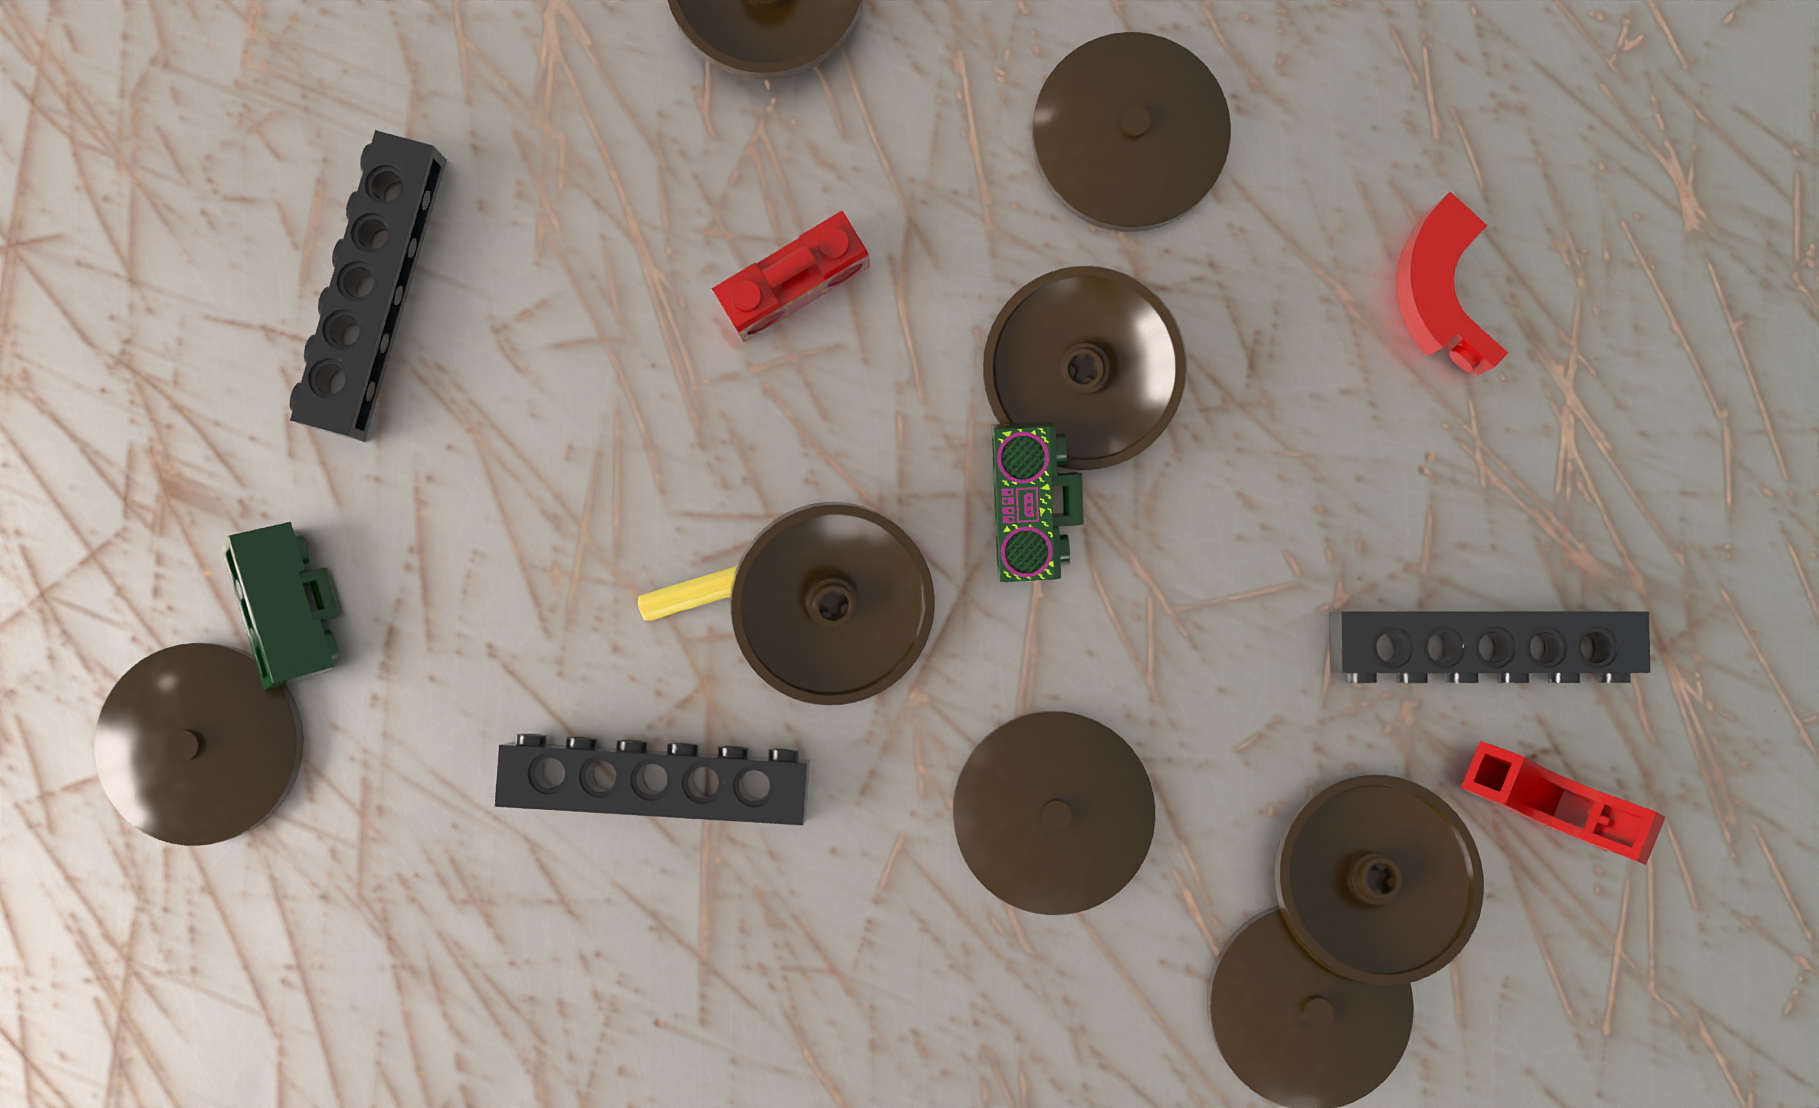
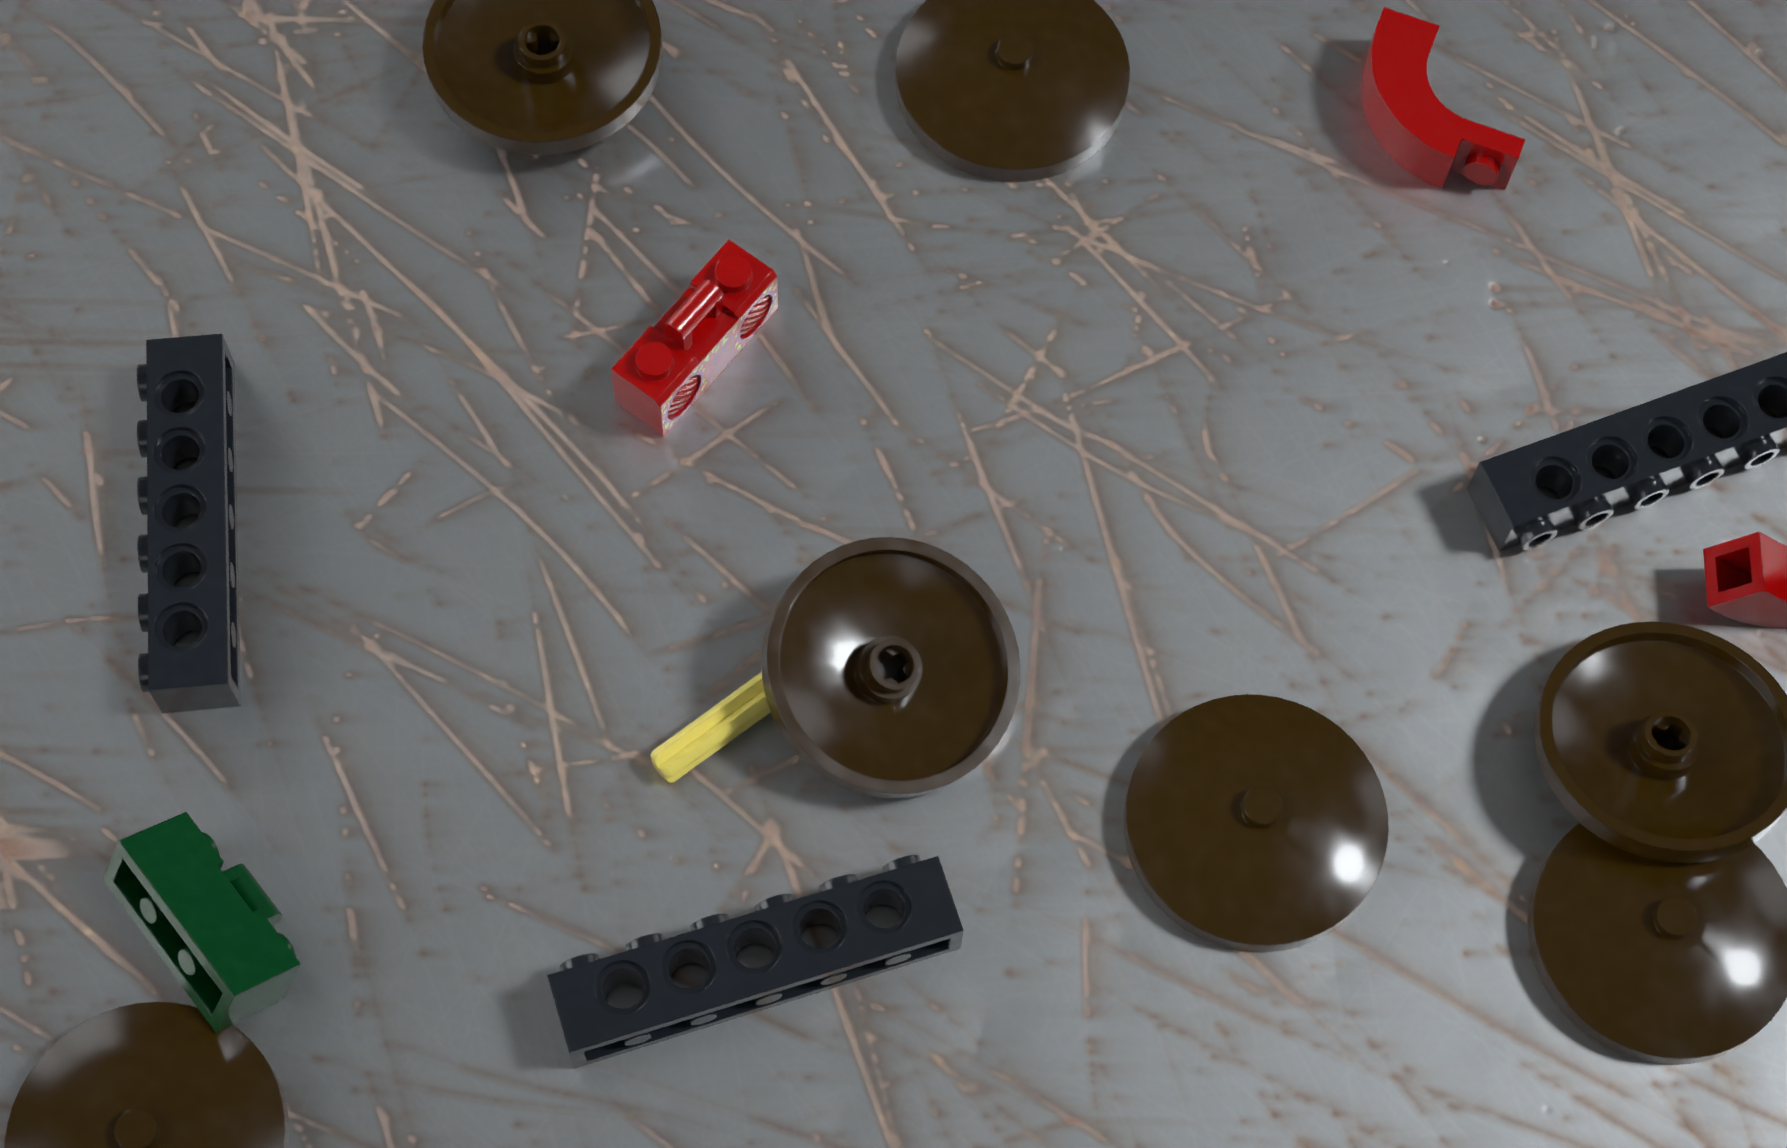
camera: 25 degrees left, 20 degrees down
dark brown dish [983,266,1187,470] -> none
dark green piece [991,422,1084,582] -> none

